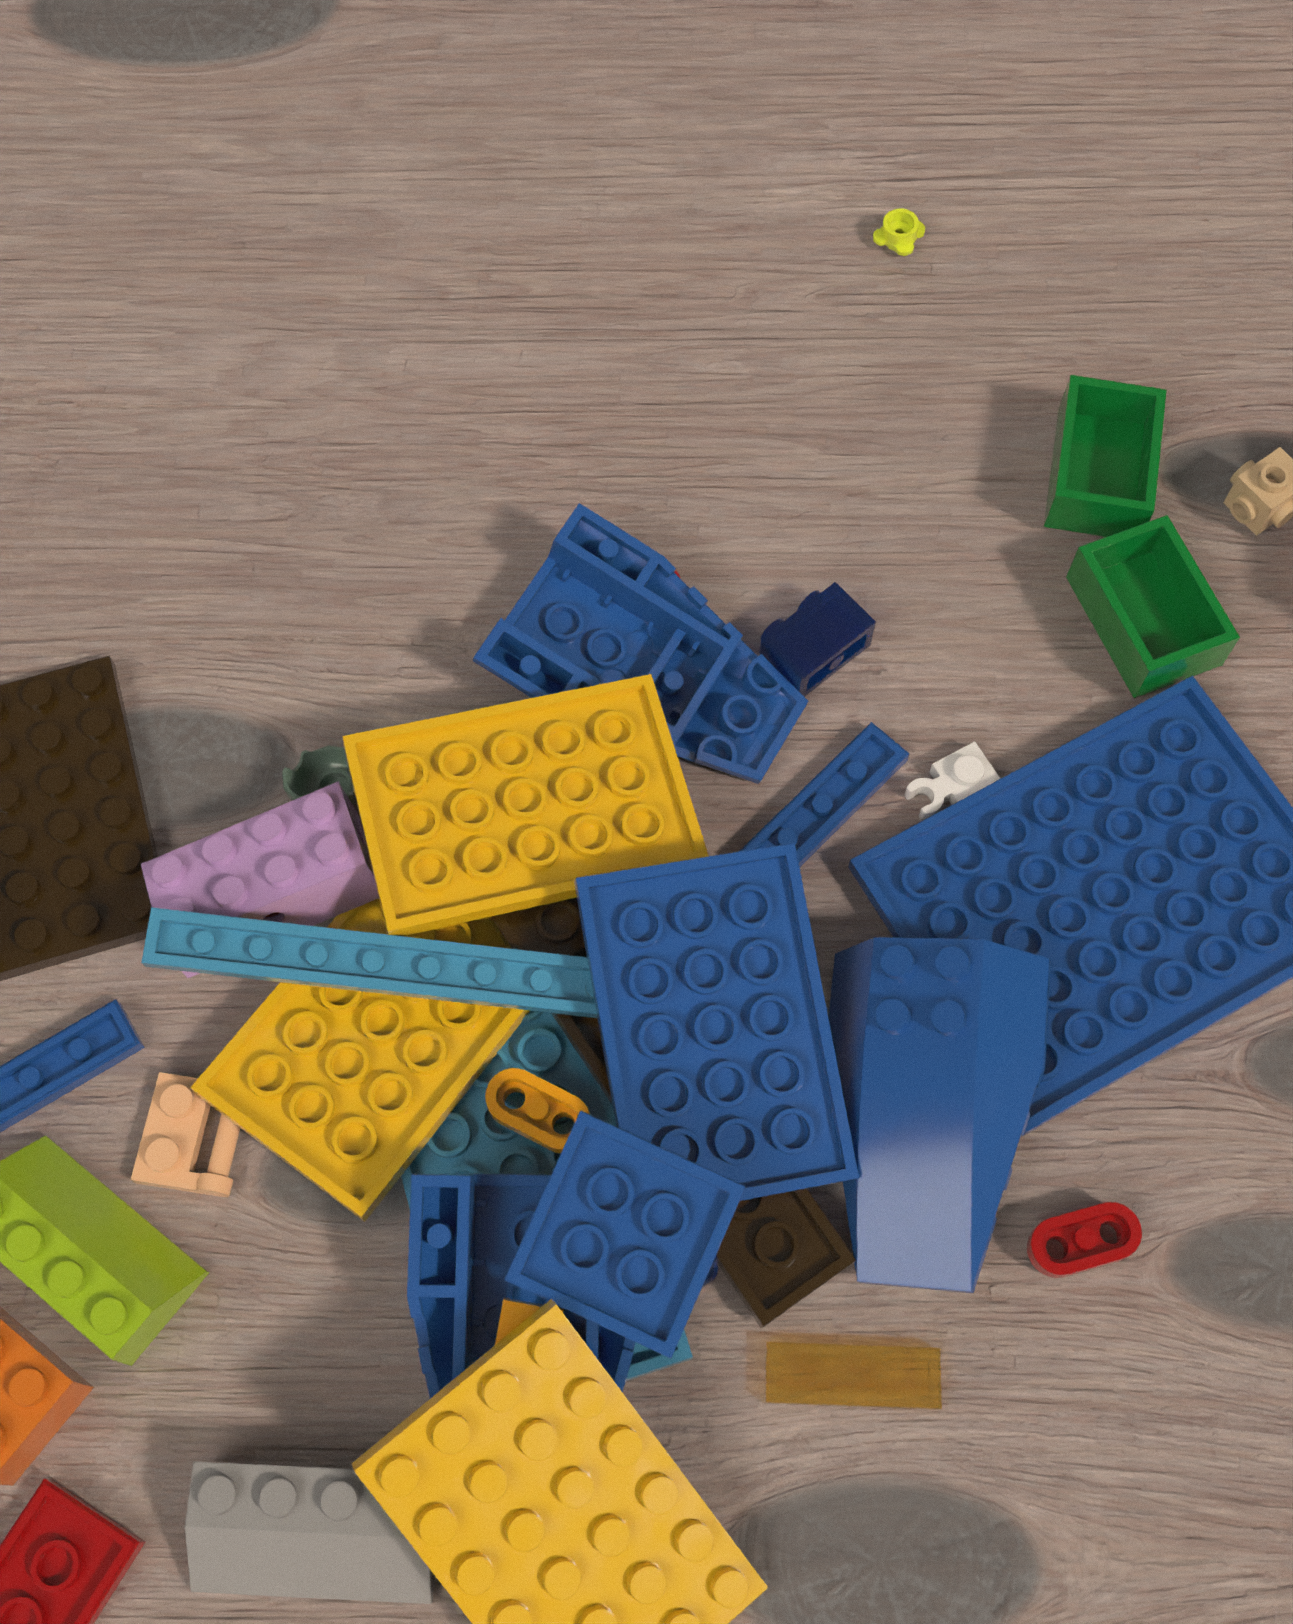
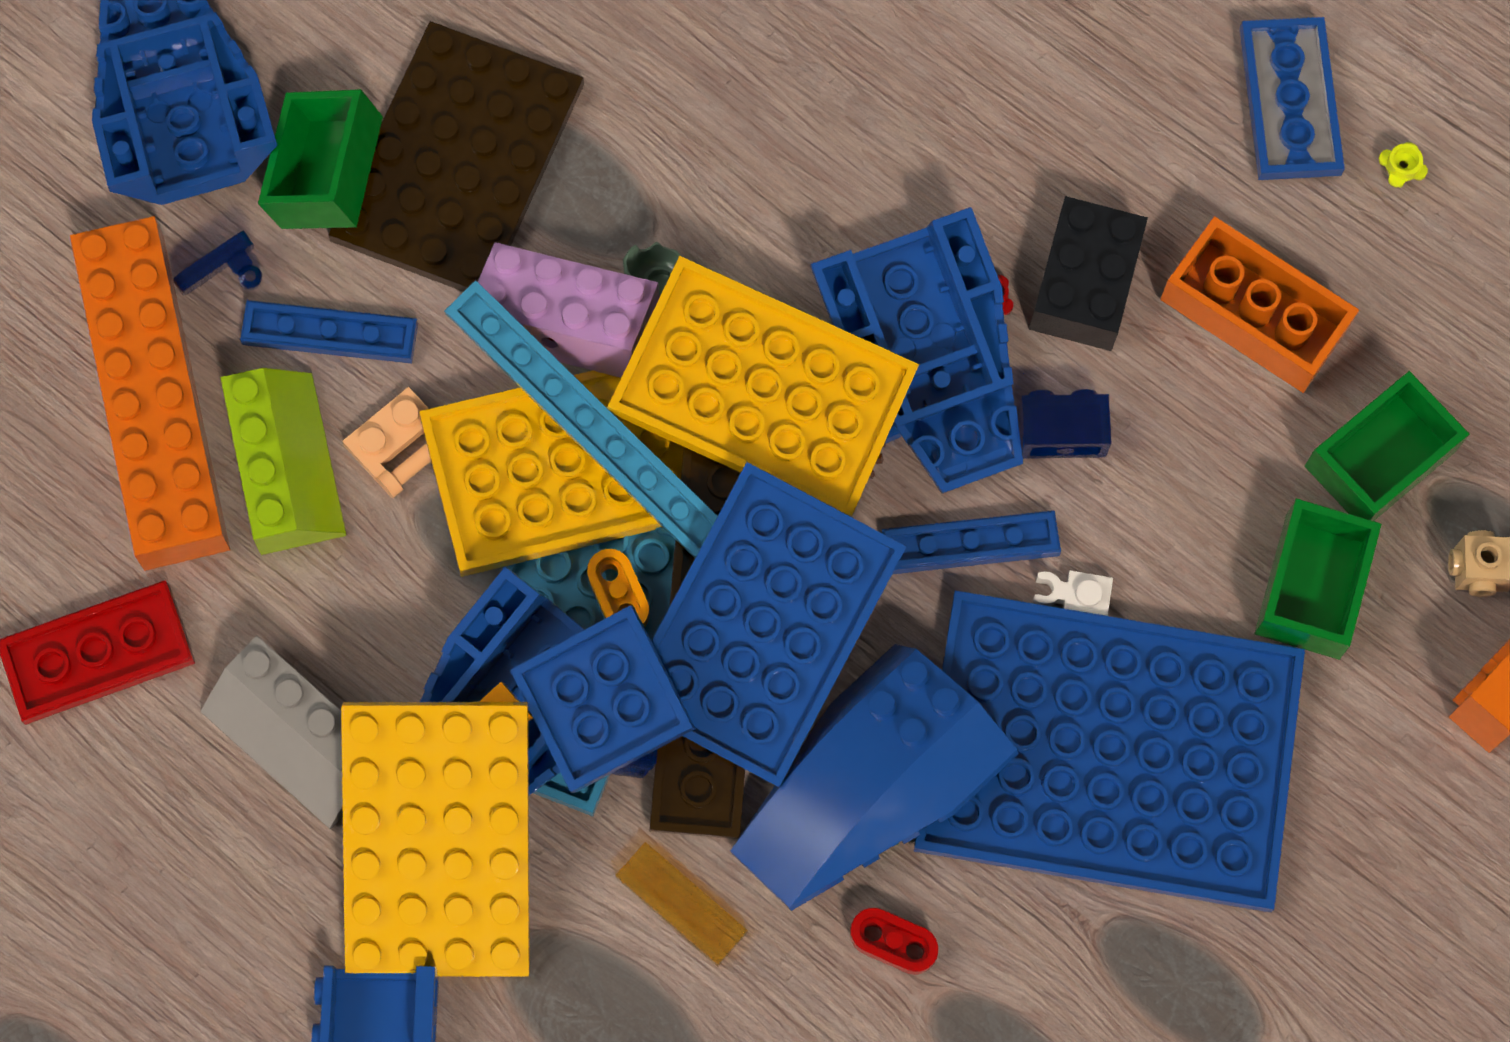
camera: 35 degrees right, 5 degrees up
none -> black brick [1029,196,1148,351]
none -> orange brick [1160,216,1359,393]
none -> blue piece [1239,17,1345,180]

